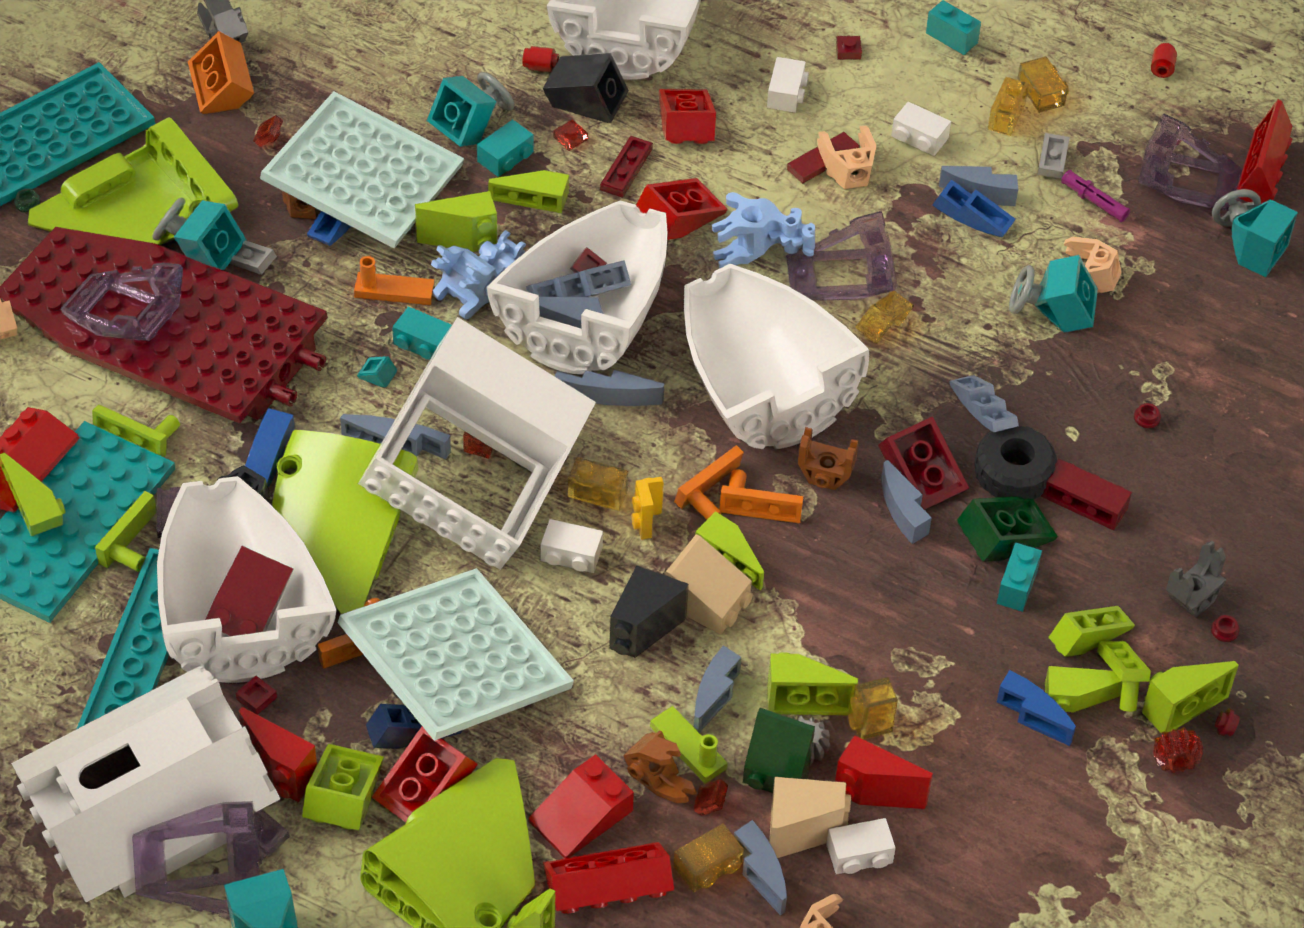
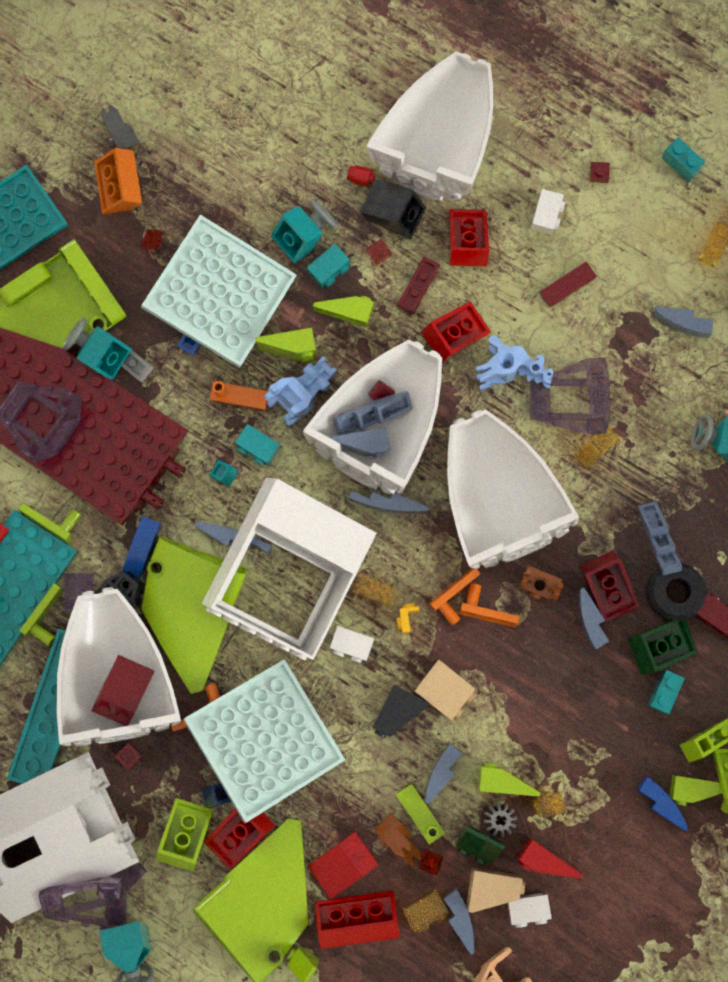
camera: 10 degrees right, 30 degrees up
red slope [239,707,317,803] -> none
lime slope [695,511,764,590] -> none
light nougat piece [817,125,876,189] -> none
white brick [891,102,951,156] -> none
blue slope [932,179,1016,237] -> none

